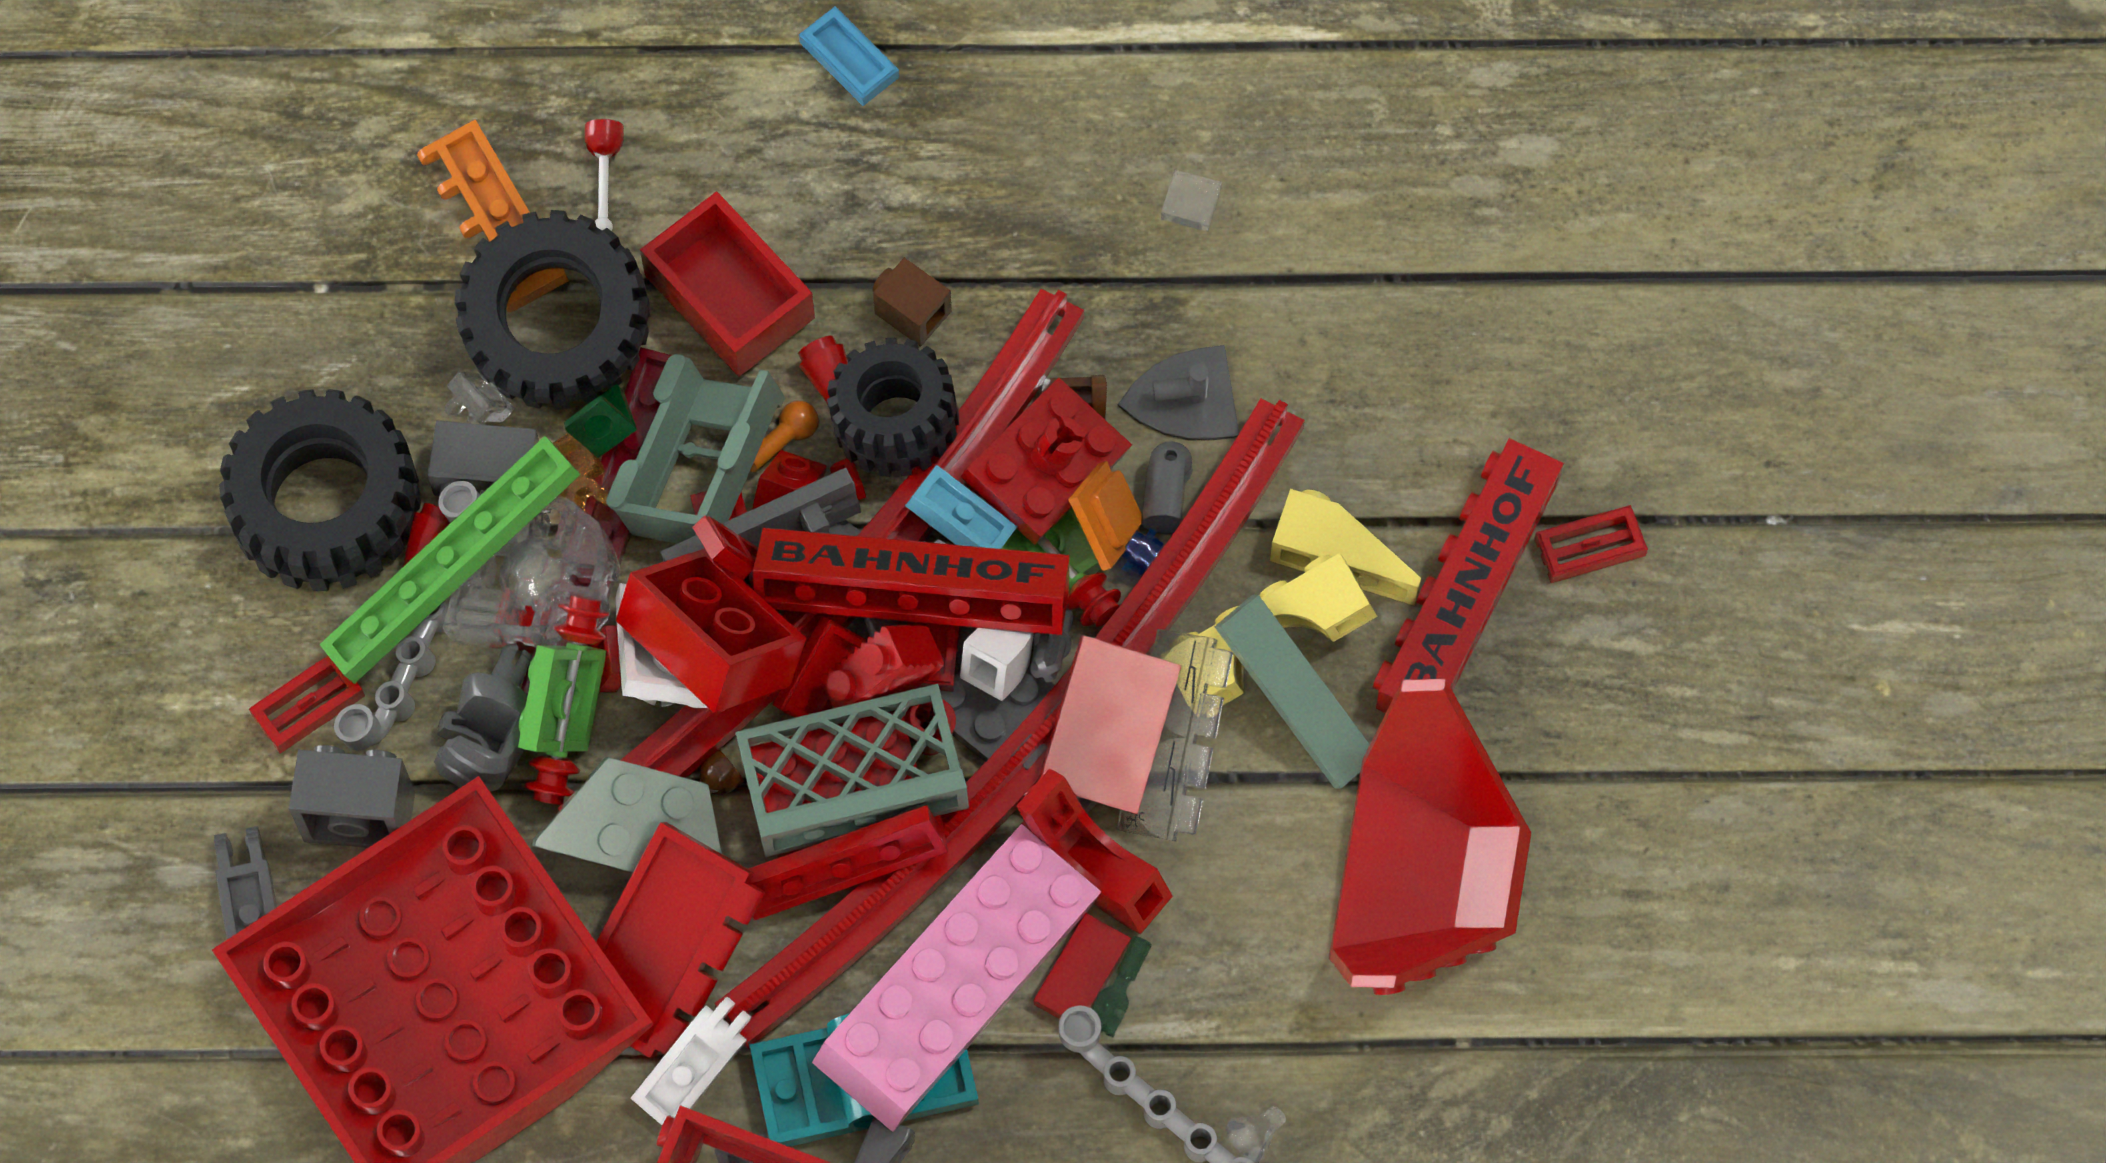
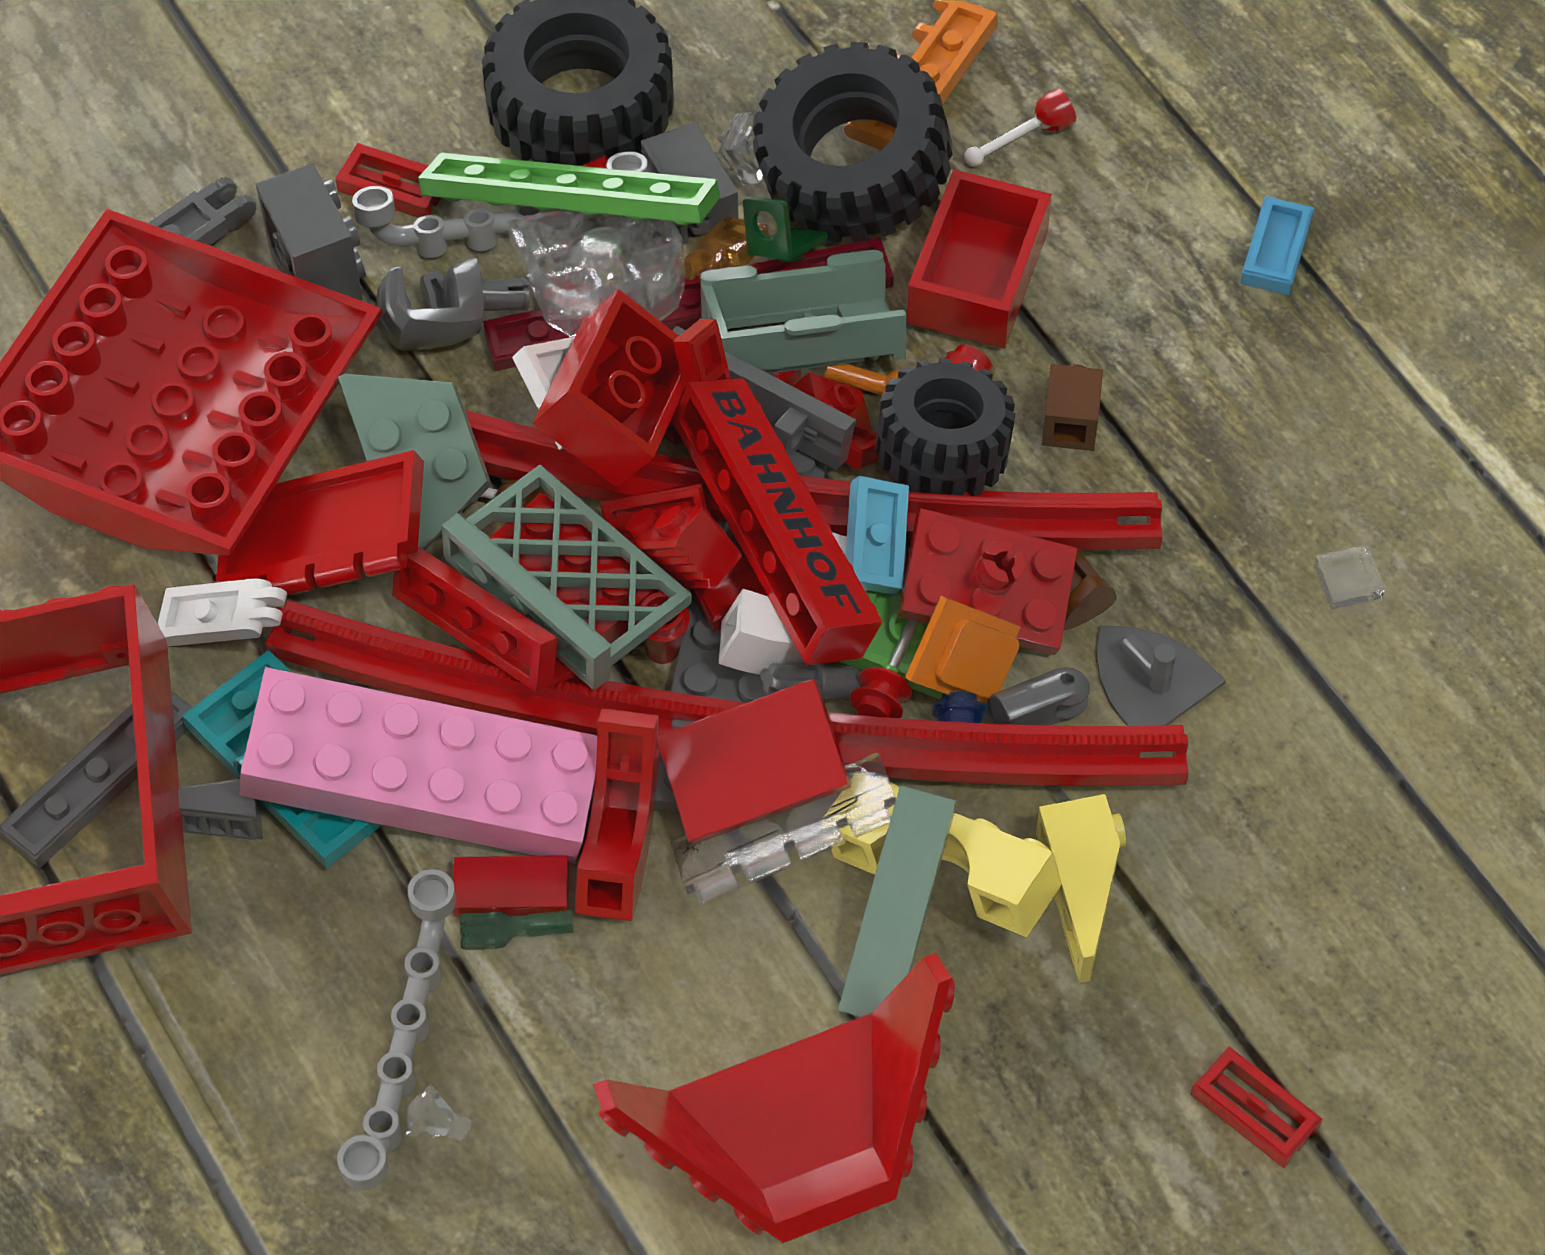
camera: 60 degrees right, 10 degrees down
bright green plate [518,595,610,804] -> none
red brick [1372,438,1564,713] -> none

